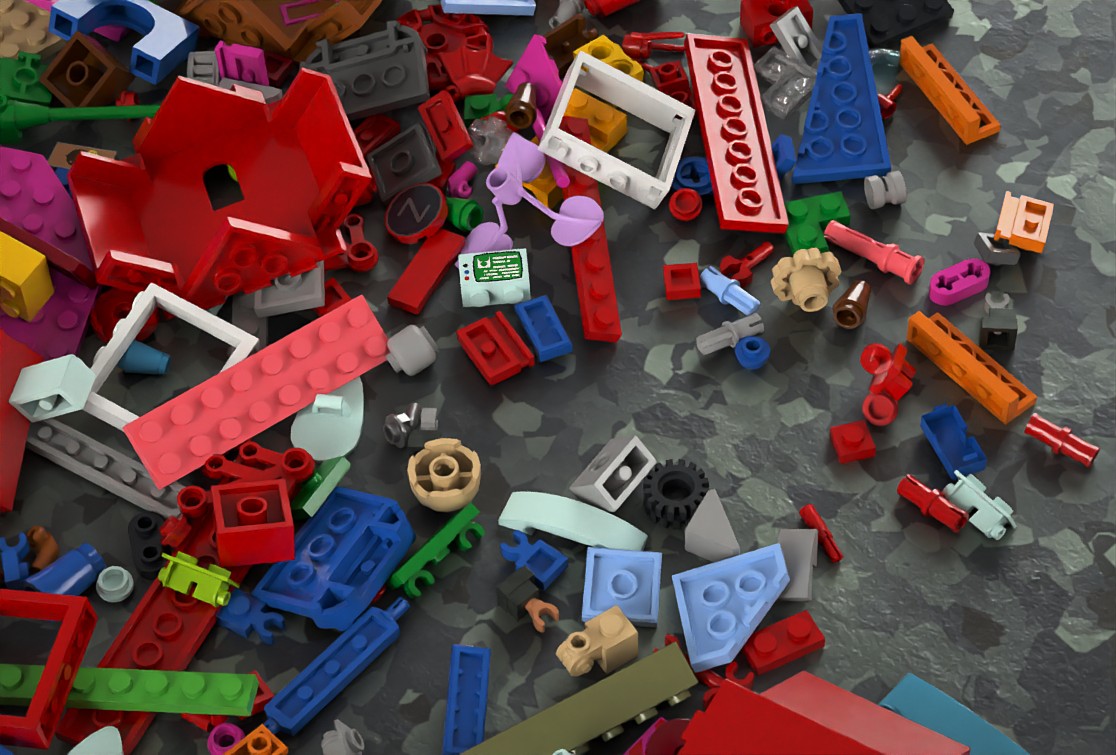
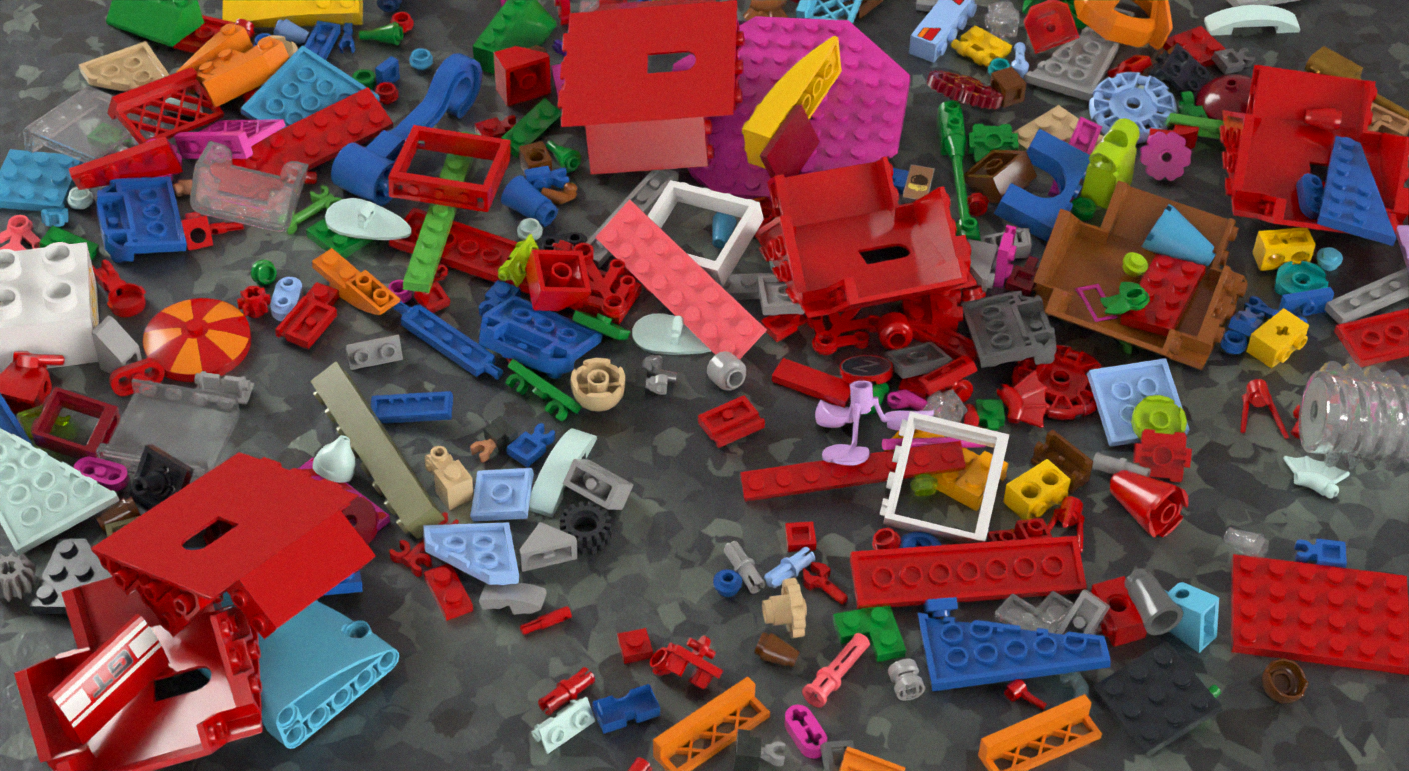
camera: 85 degrees right, 5 degrees down
light aqua brick [8,354,96,423] -> none
light aqua brick [458,248,531,308] -> none
dark pink wing [504,34,563,121] -> none
reddish brown cone [505,82,537,129] -> none
blue plate [515,295,572,362] -> none

